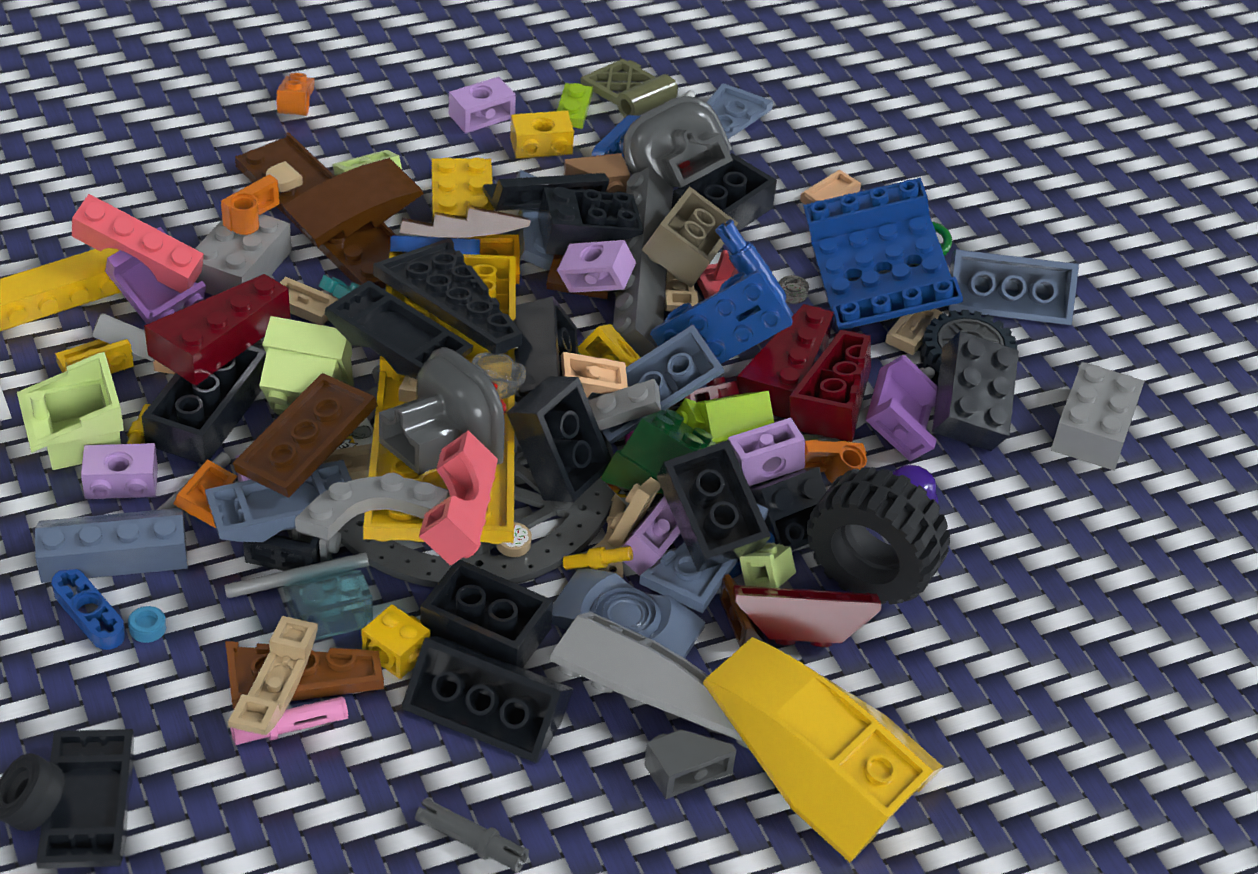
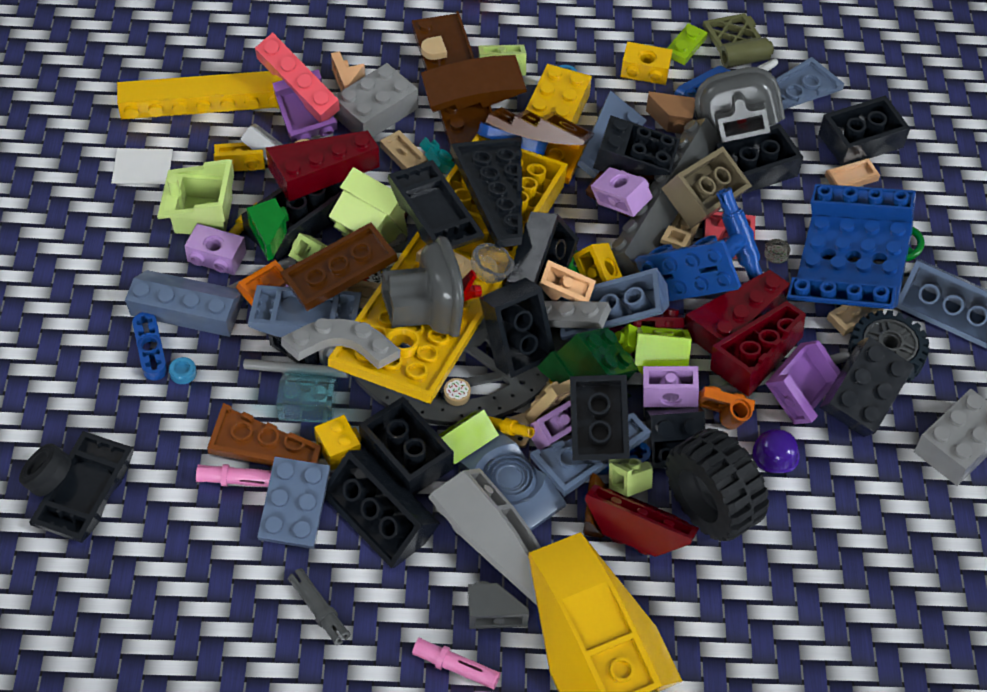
camera: 25 degrees right, 10 degrees up
orange plate [221,174,279,235] -> none
tan slope [228,616,318,736] -> none
coral arch [419,430,498,566] -> none
lavender brick [449,76,516,133] -> none
black panel [482,173,610,211] -> none
none -> green slope [246,198,289,261]
none -> sand blue plate [257,457,330,549]
none -> yellowish green brick [288,233,327,262]
none -> light nougat slope [331,51,365,91]
none -> bright pink pin [412,637,501,690]
none -> lime hinge [438,410,499,464]
none -> black brick [818,95,910,166]

